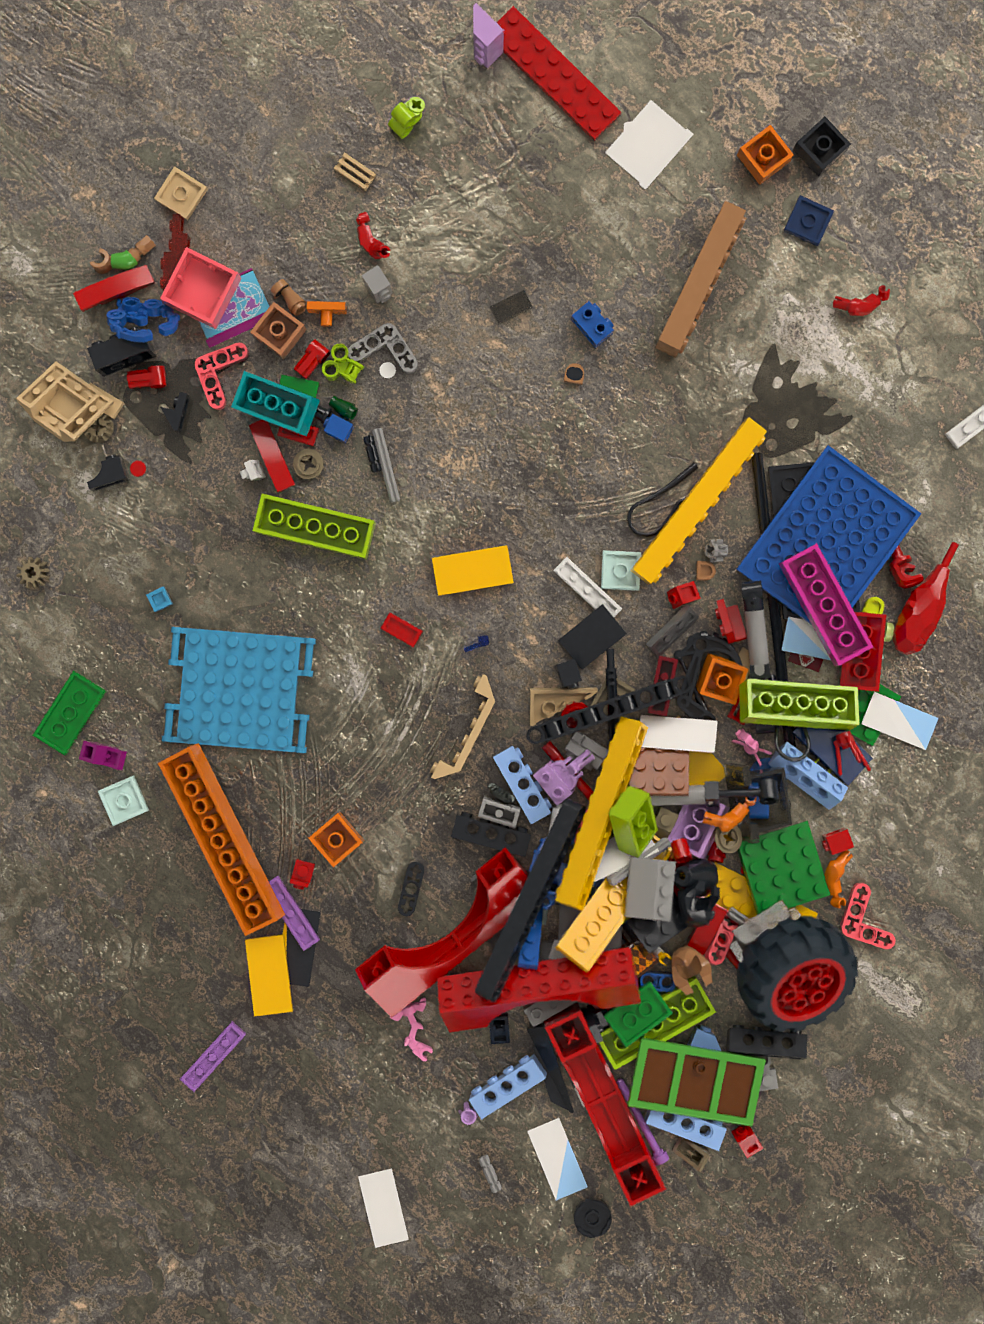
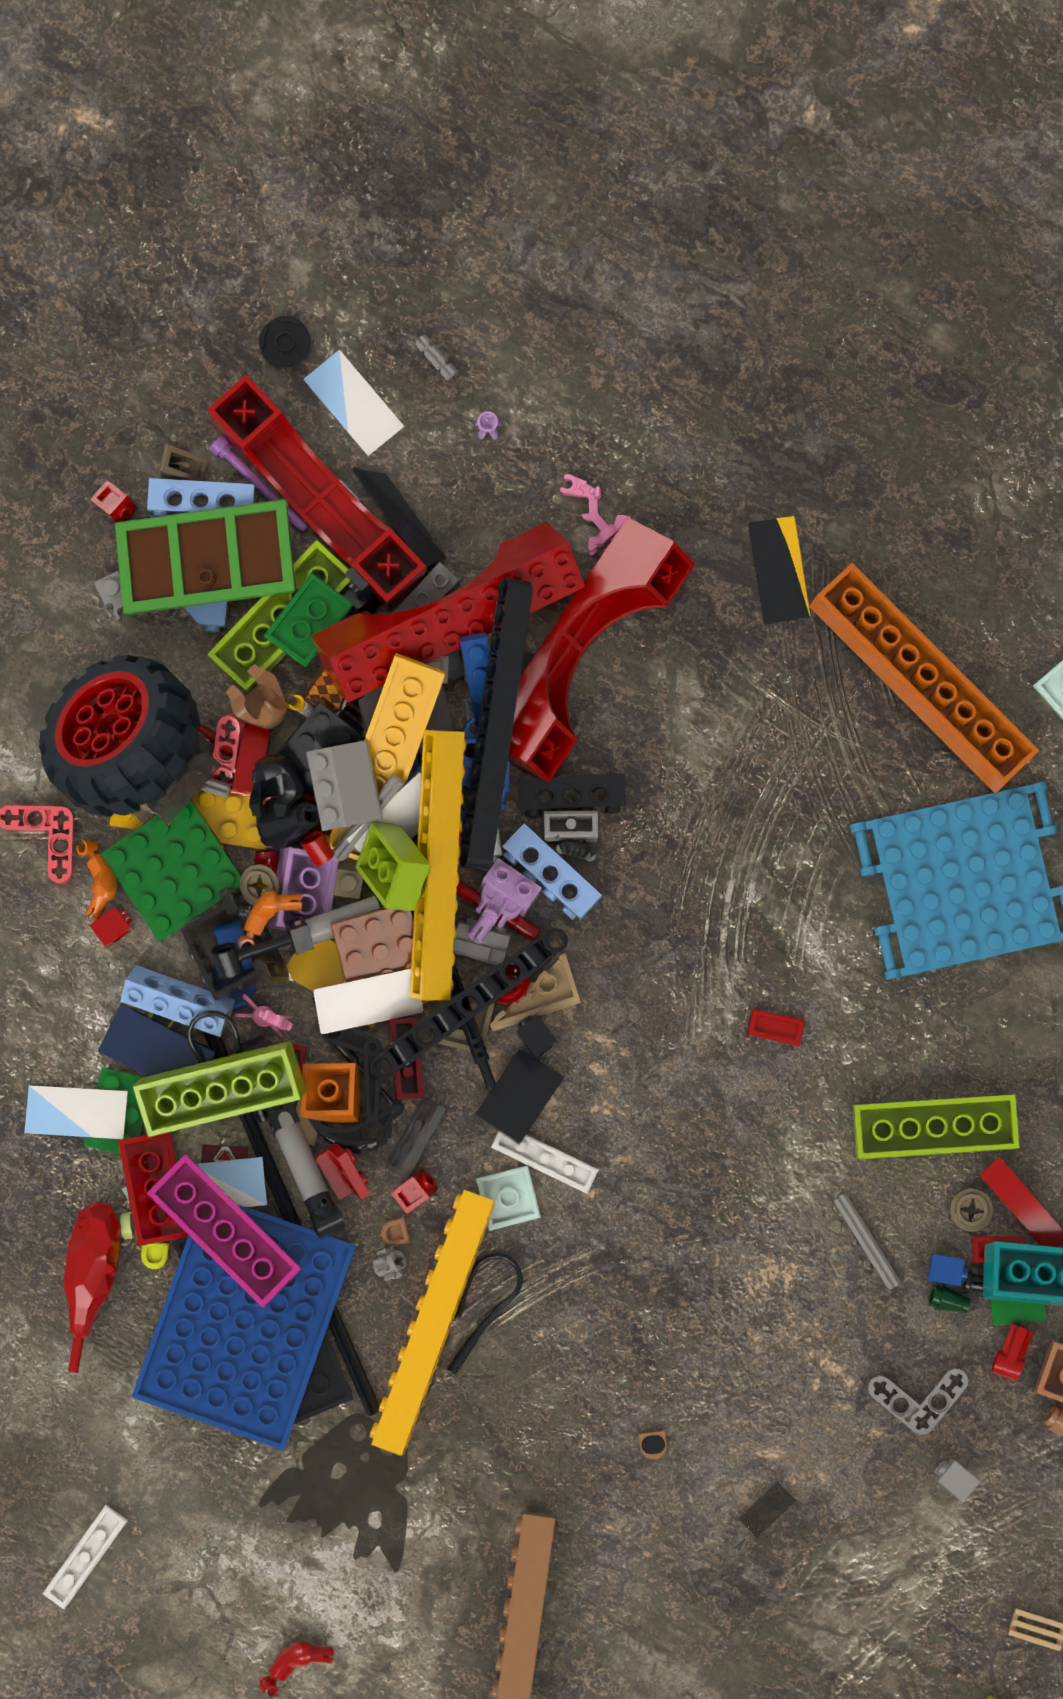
camera: 165 degrees right, 5 degrees down
medium lavender tile [180,1021,246,1092] -> none
white tile [240,460,266,481] -> none
yellow tile [245,934,293,1016] -> none
medium lavender tile [269,875,320,951] -> none
red bracket [289,859,316,890] -> none
orange tile [307,301,347,327] -> none
orange brick [309,812,365,867] -> none
lime piece [322,344,364,384] -> none
red arm [356,212,390,259] -> none
white sticker [358,1168,409,1248] -> none
black axle [363,435,382,473] -> none
white sticker [380,362,396,378] -> none
black beam [398,861,425,916] -> none
tan slope [430,674,495,779] -> none
yellow tile [432,545,514,596] -> none
clear blue hand [464,635,489,653] -> none
light blue brick [469,1054,547,1119] -> none
black slope [489,1012,510,1044] -> none
blue brick [571,301,614,348] -> none
blue beam [638,970,676,992] -> none
black brick [726,1025,807,1060] -> none
red plant [833,731,871,776] -> none
red piece [889,545,924,589] -> none

